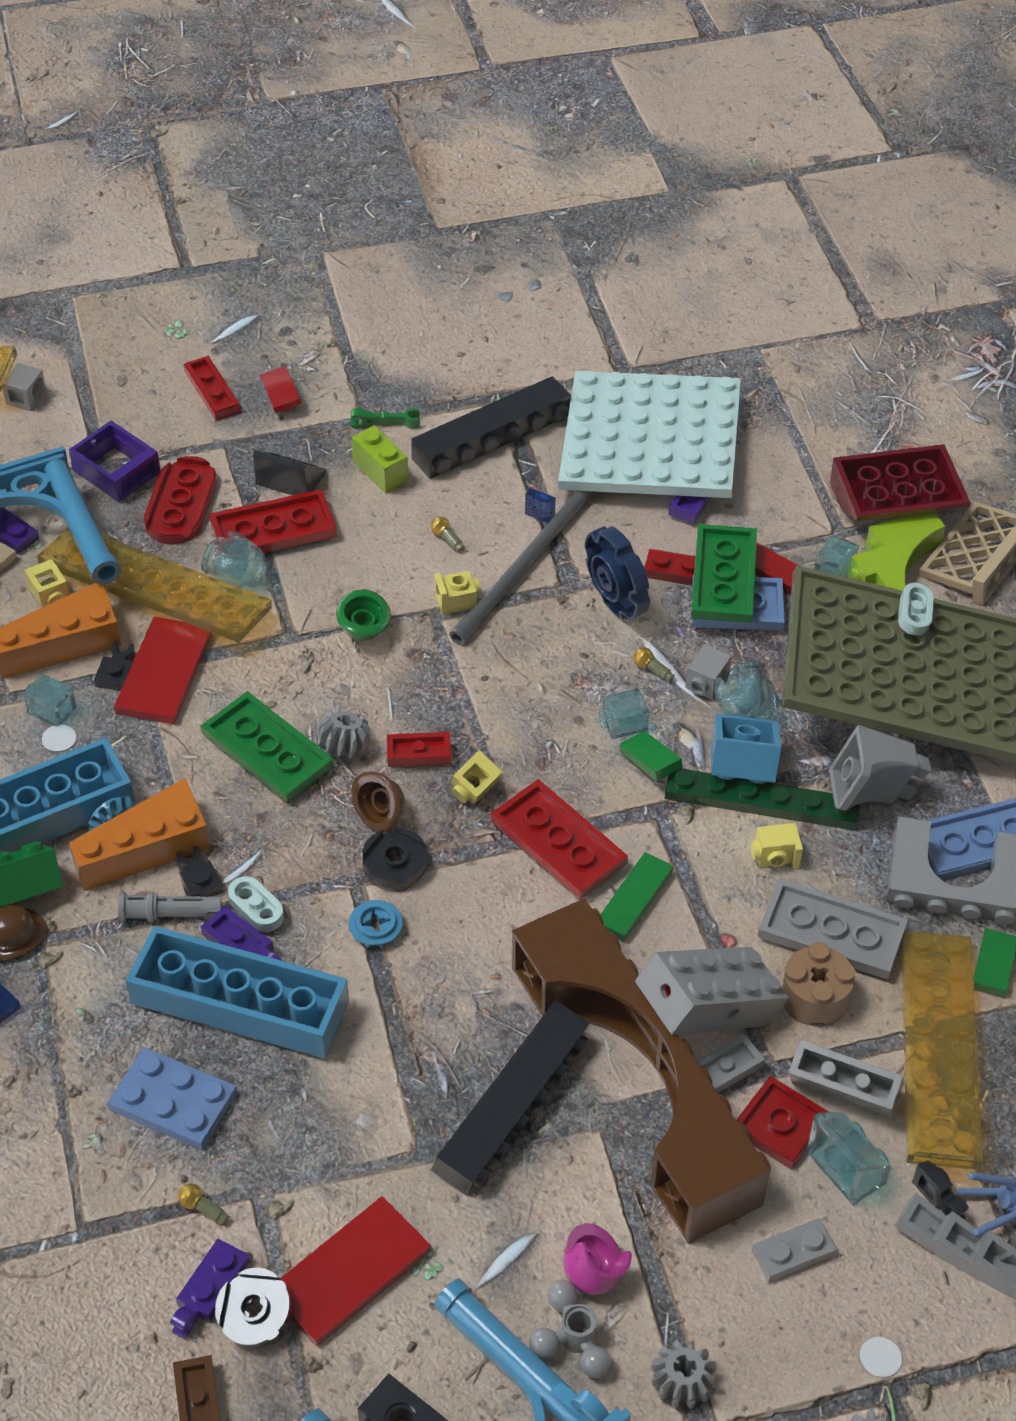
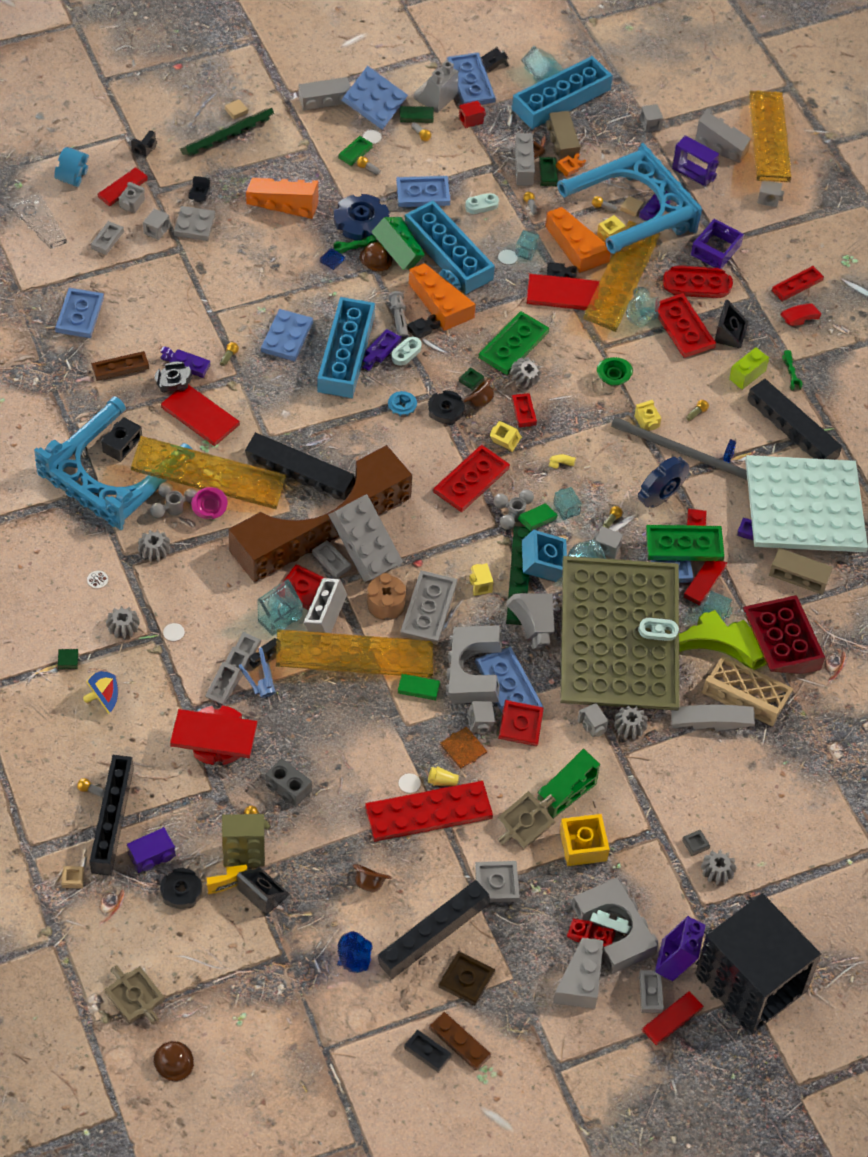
camera: 80 degrees right, 5 degrees up
green tile [601,852,673,942] -> none
light grey plate [752,1218,837,1283] -> none
none -> clear yellow plate [131,436,286,510]
none -> dark green tile [459,367,485,391]
none -> light grey piece [493,489,534,530]
none -> light yellow arm [549,454,576,469]
none -> dark tan brick [769,548,833,595]

